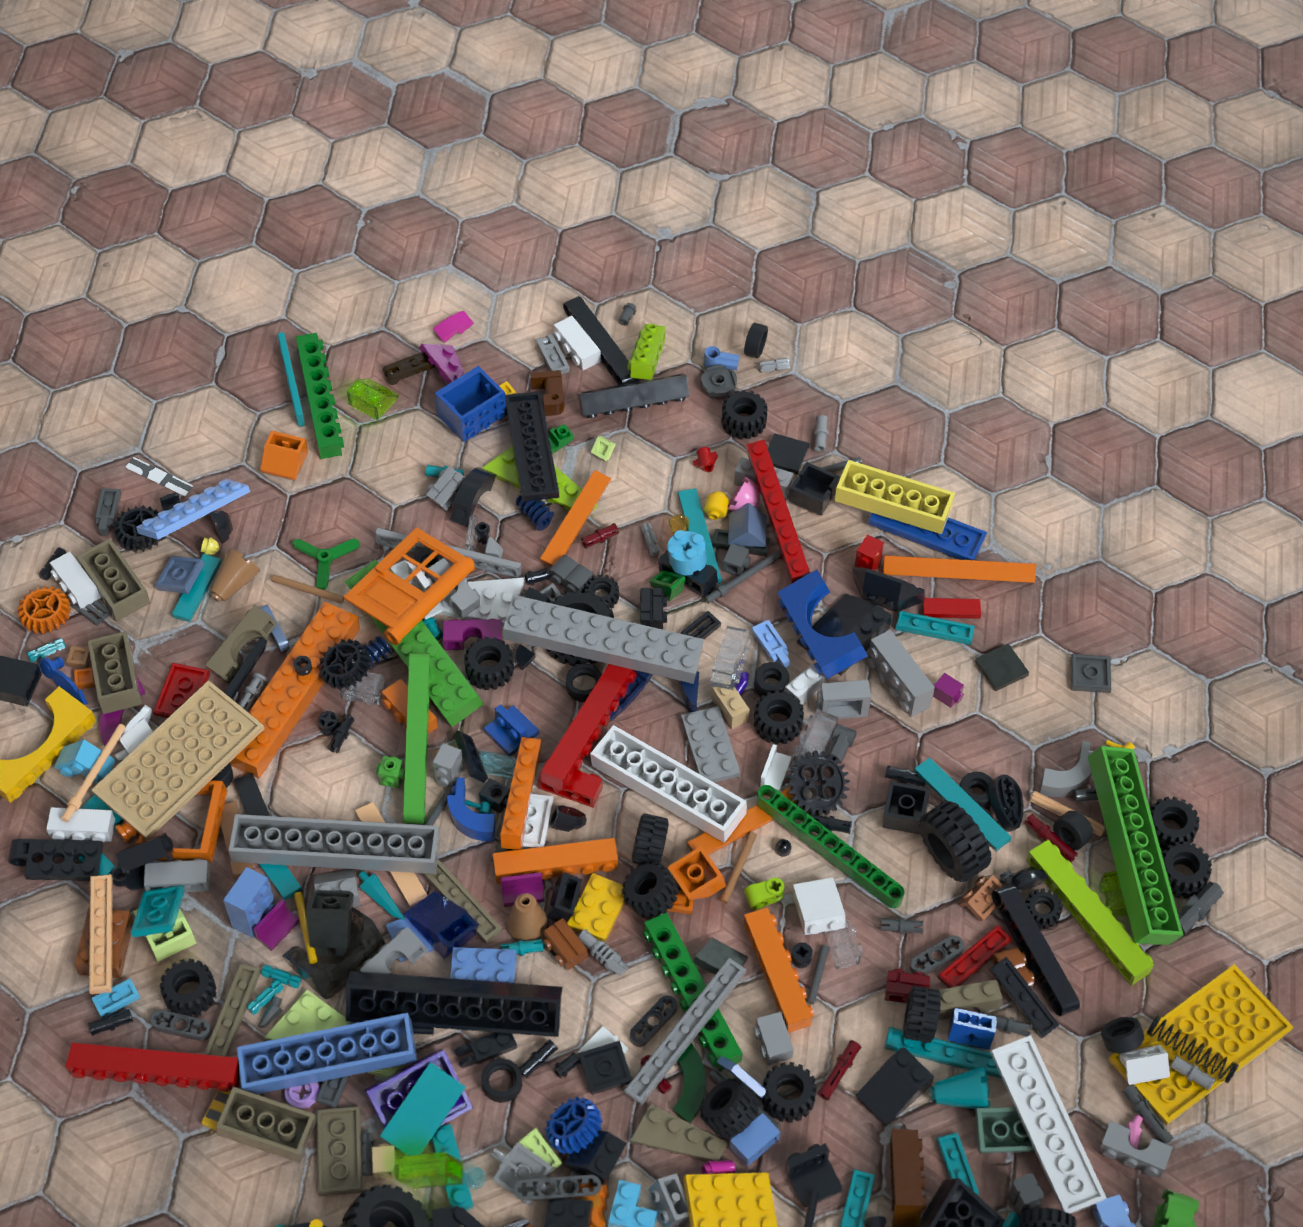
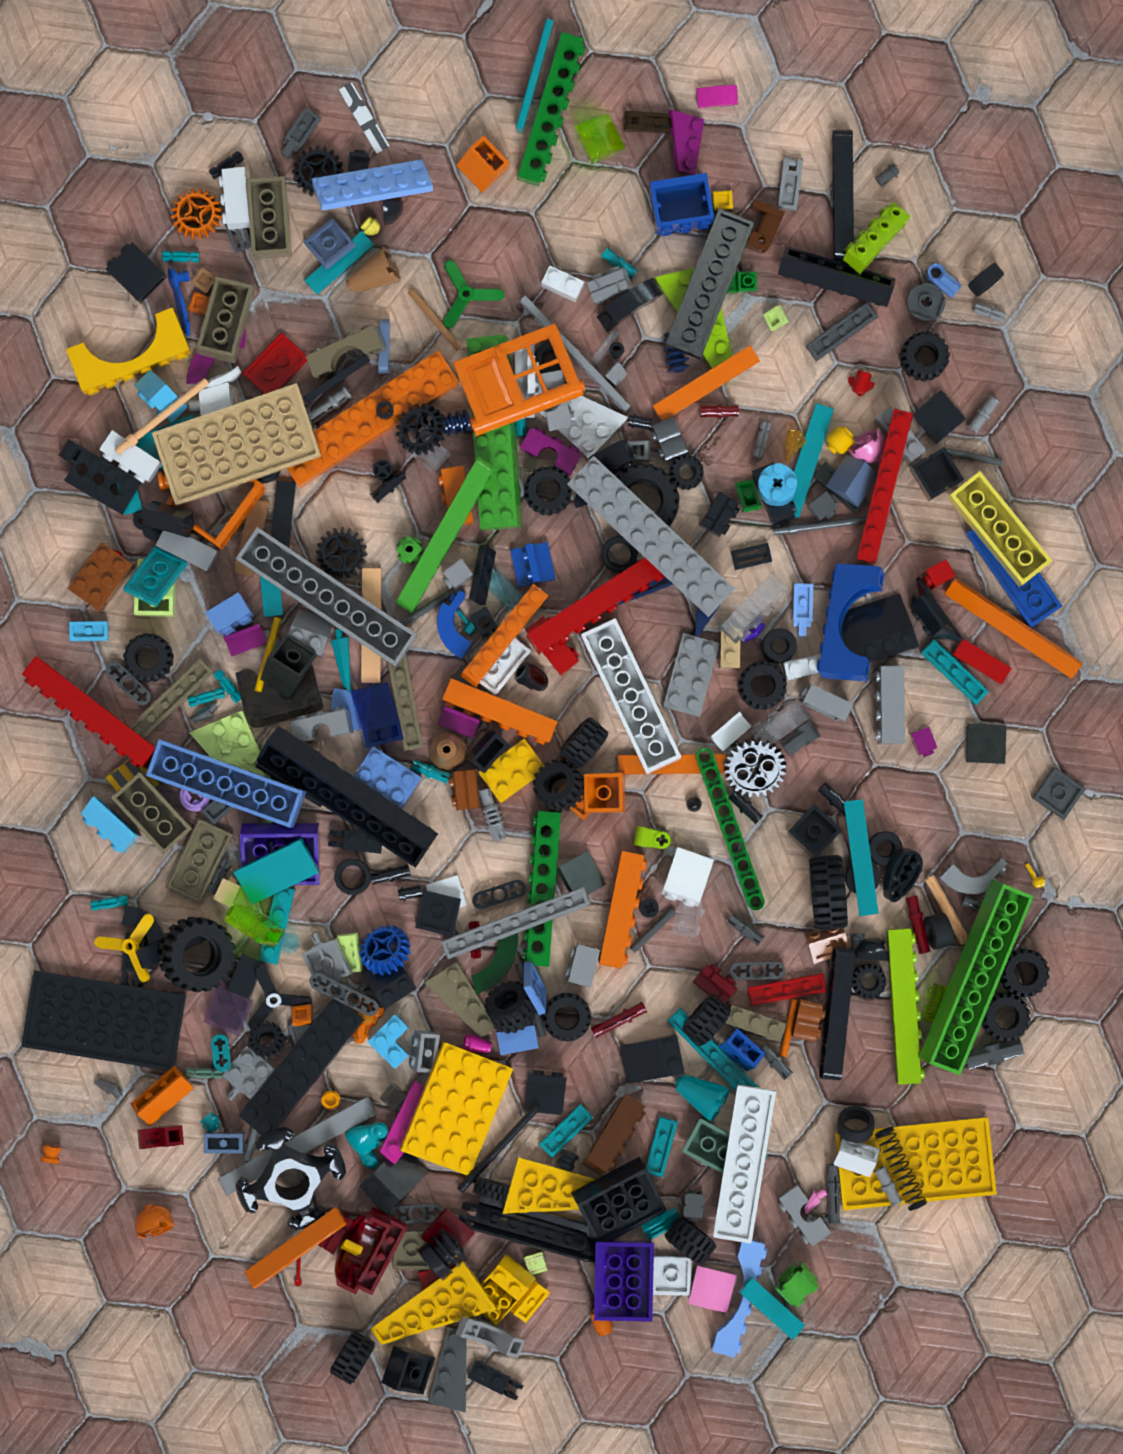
camera: 25 degrees right, 30 degrees up
black pin [88,1009,134,1036] -> none
light nougat tile [89,875,113,994] -> none
white brick [553,316,601,371] -> none
medium nougat bar [720,832,757,904] -> none
black tile [989,957,1059,1039] -> none
none -> medium azure slope [81,796,141,853]
none -> black gear [316,527,368,579]
none -> white brick [541,265,584,303]
none -> orange bar [780,999,799,1057]
none -> dark grey tile [805,302,878,362]

